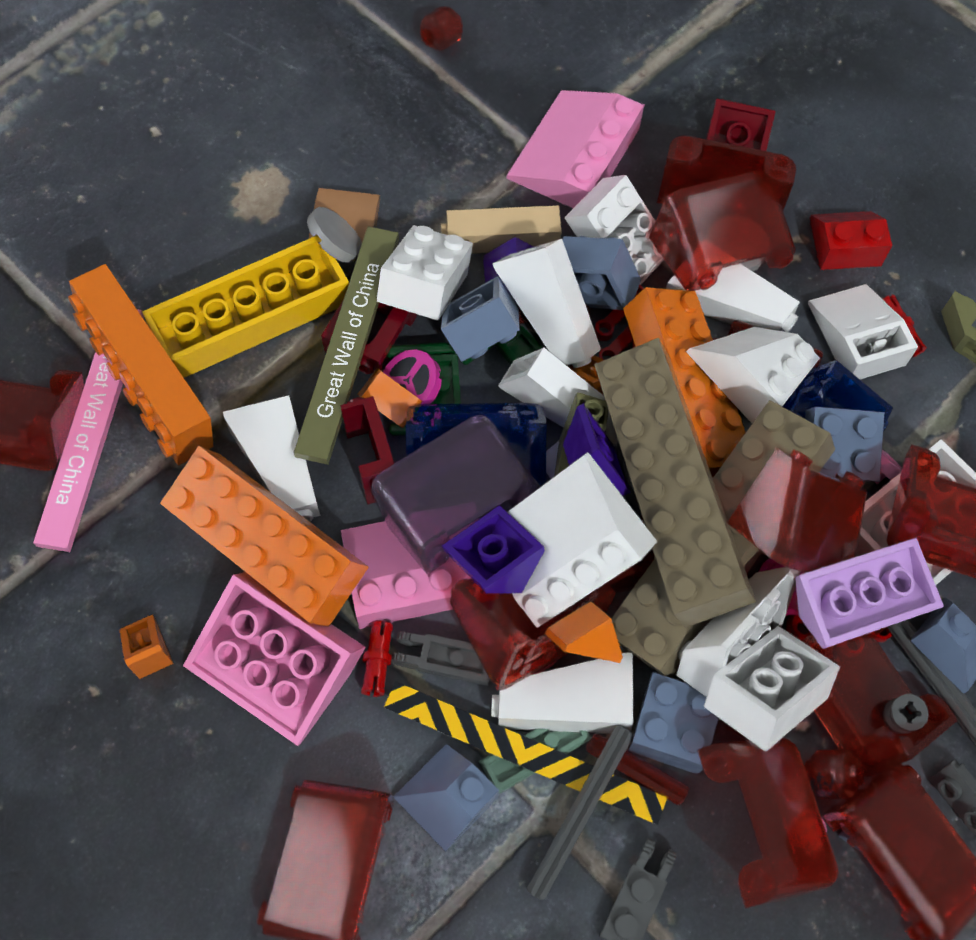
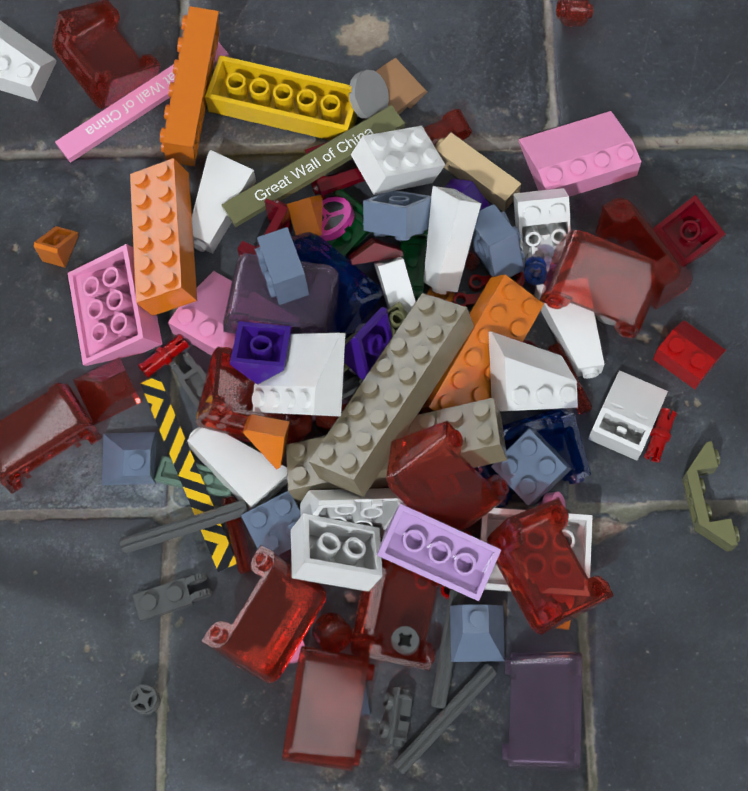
camera: 50 degrees right, 5 degrees up
none -> clear red slope [73,357,141,425]
none -> sand blue brick [255,227,309,305]
none -> dark red slope [349,238,403,265]
none -> clear red piece [424,109,472,147]
none -> clear blue bush [524,256,548,285]

